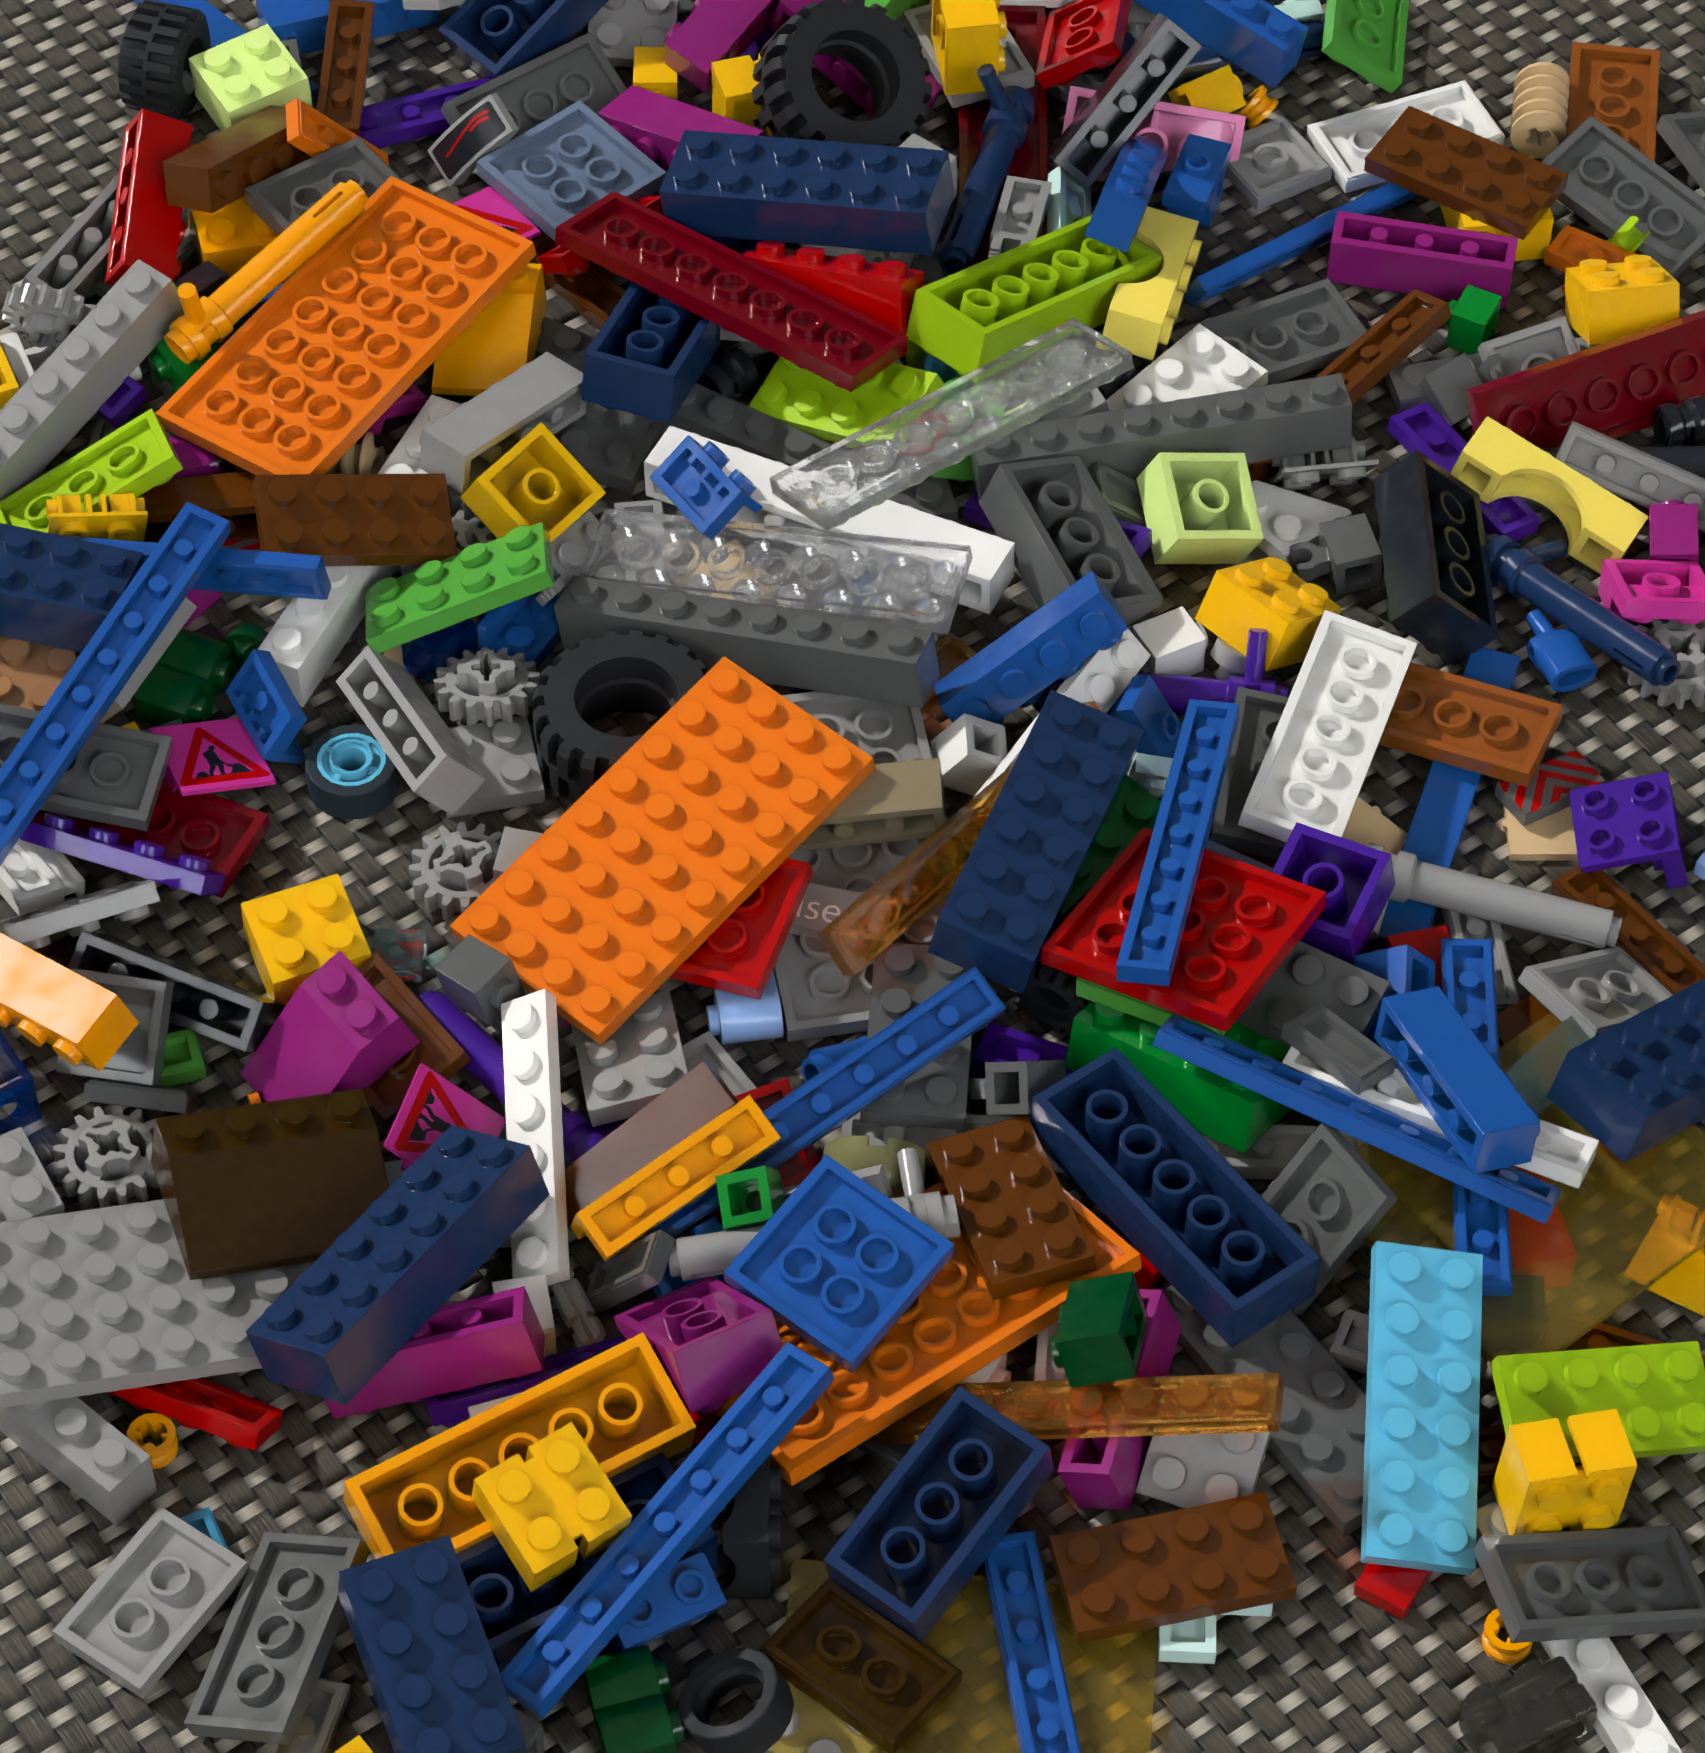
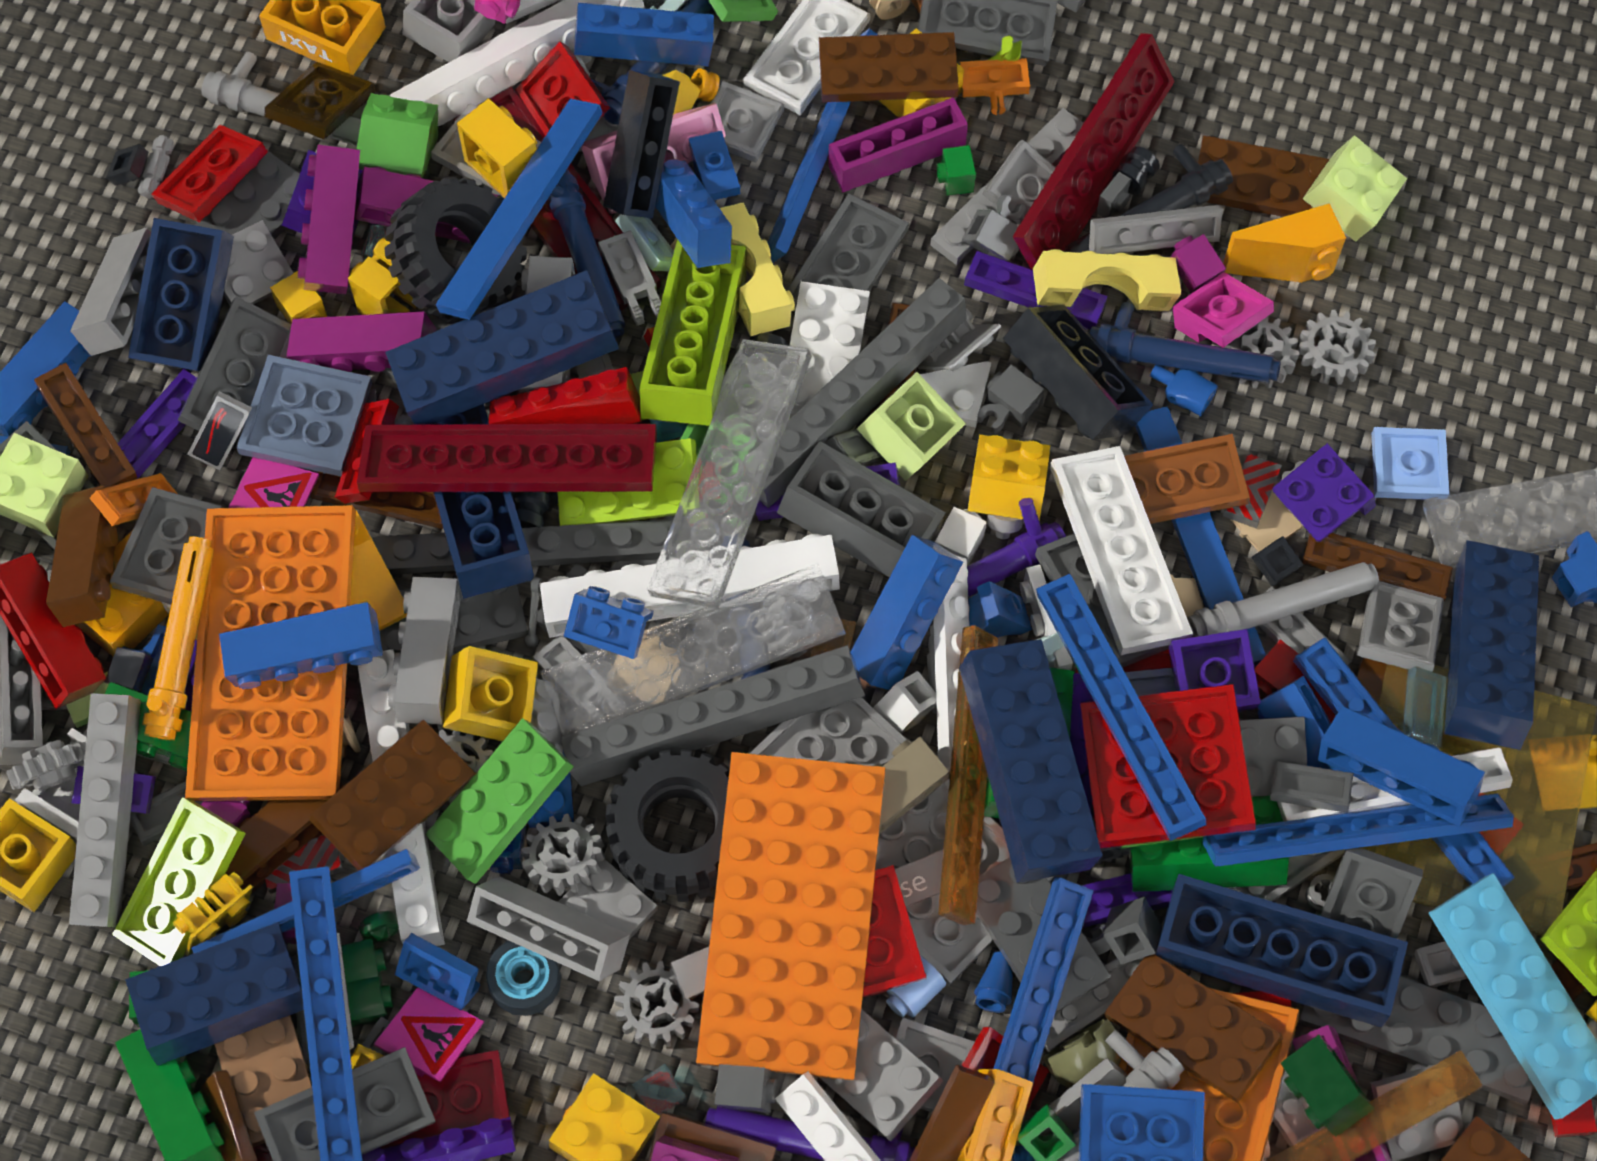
camera: 35 degrees left, 15 degrees up
reddish brown plate [1316,289,1452,405] -> none
yellow brick [1565,255,1680,345] -> none
none -> blue brick [219,602,383,689]
none -> blue tile [436,99,603,320]
none -> dark grey hinge [524,577,542,648]
none -> dark grey plate [1097,172,1131,218]
none -> black tile [1251,536,1304,586]

